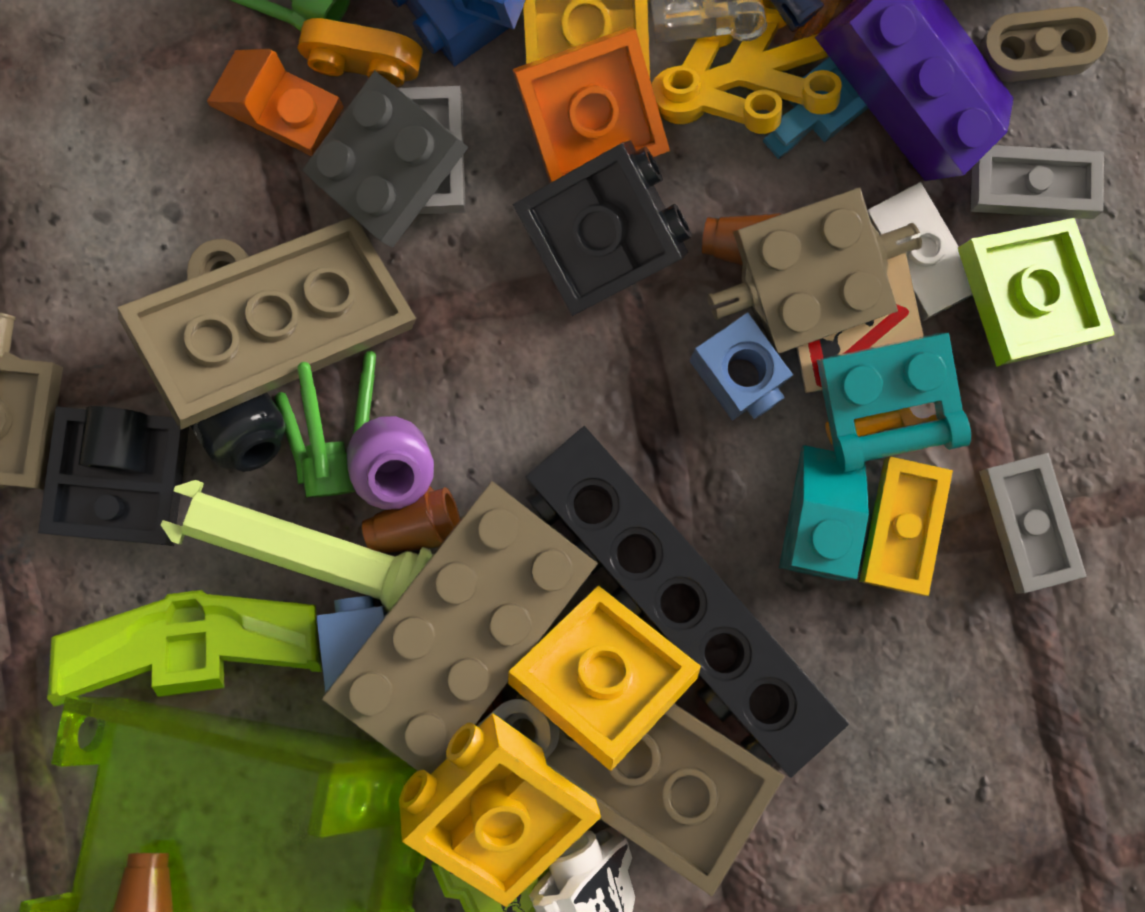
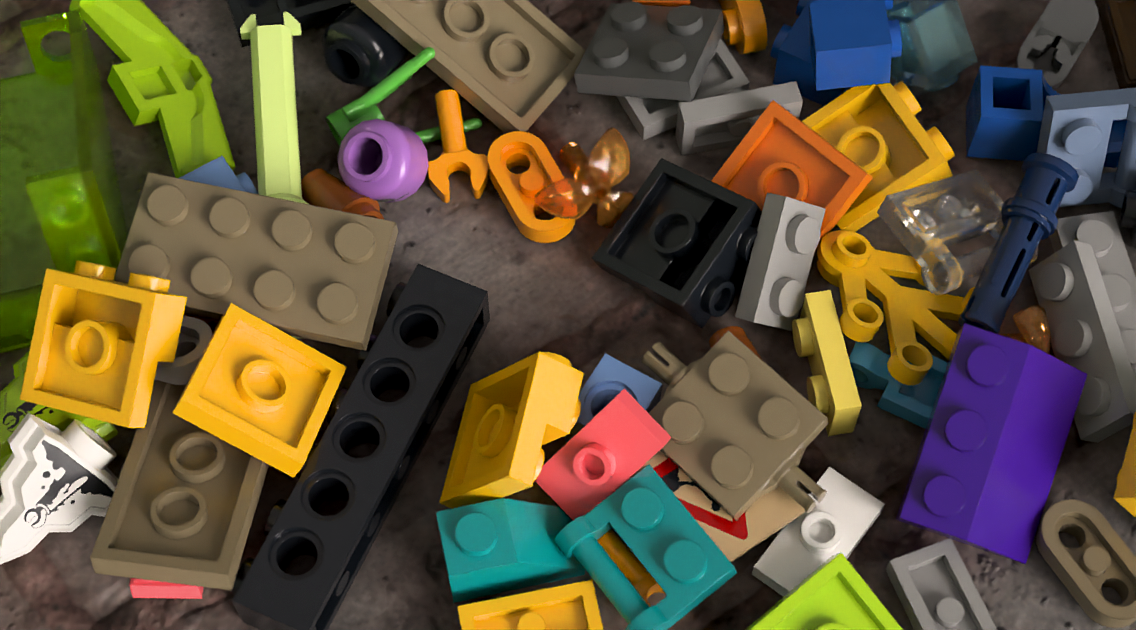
camera: 65 degrees right, 20 degrees down
none -> light orange bar [427,90,489,203]
none -> yellow plate [439,351,584,509]
none -> light orange plate [488,131,576,243]
none -> clear orange plant [534,127,634,229]
none -> coral plate [535,388,672,520]
none -> light grey plate [675,81,803,156]
none -> light grey plate [735,193,826,331]
none -> light yellow plate [792,290,862,436]

